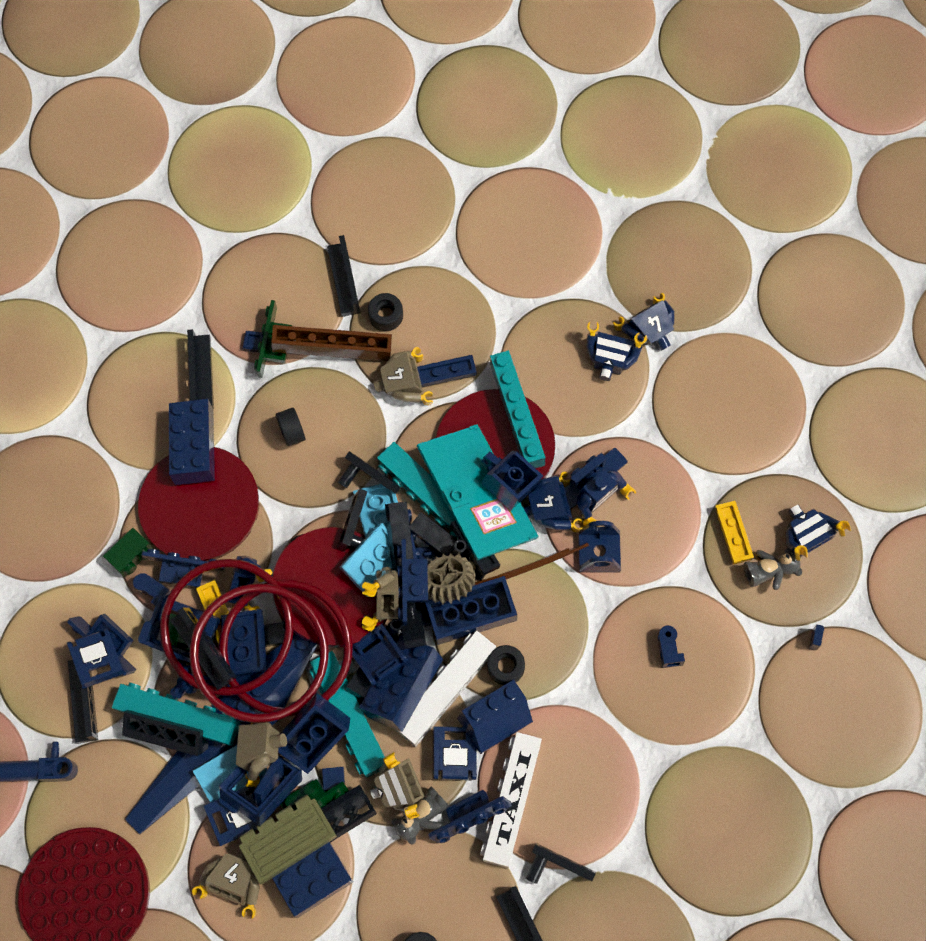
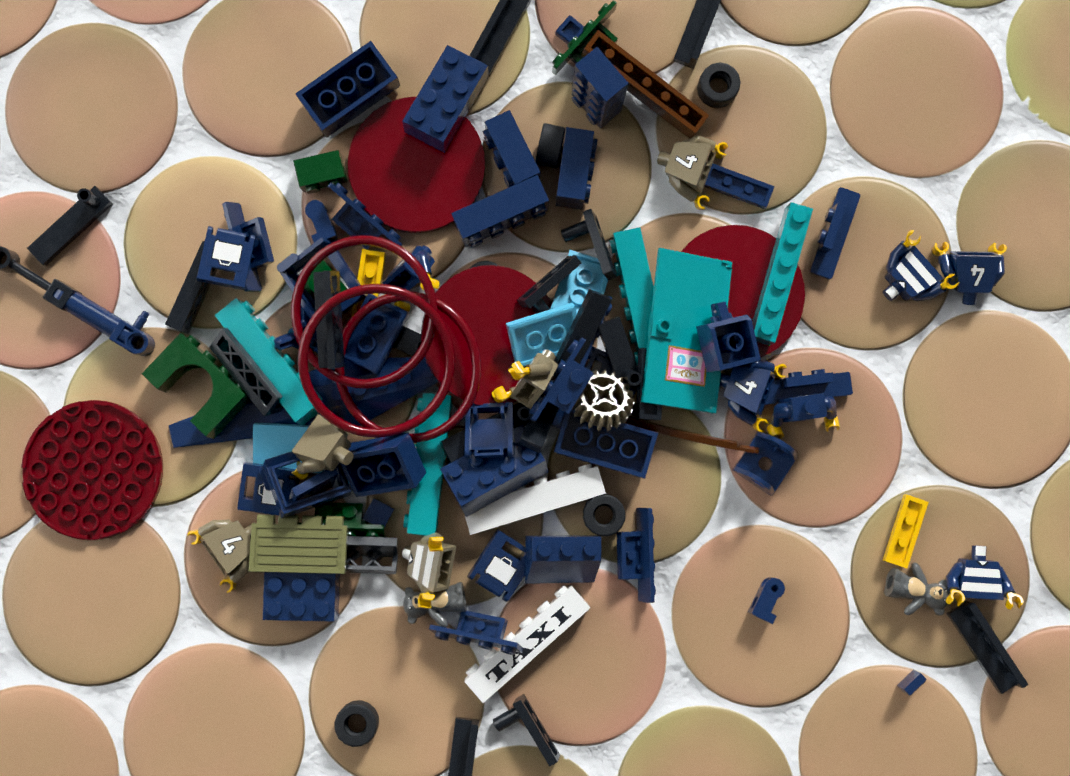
camera: 25 degrees right, 15 degrees up
none -> dark green arch [142,333,251,439]
none -> dark blue brick [295,41,400,138]
none -> dark blue brick [451,175,549,248]
none -> dark blue brick [483,110,540,188]
none -> dark blue brick [556,127,598,210]
none -> dark blue brick [571,47,628,129]
none -> dark blue bracket [617,508,656,603]
none -> dark blue bracket [810,187,861,280]
none -> black fence [946,601,1029,694]

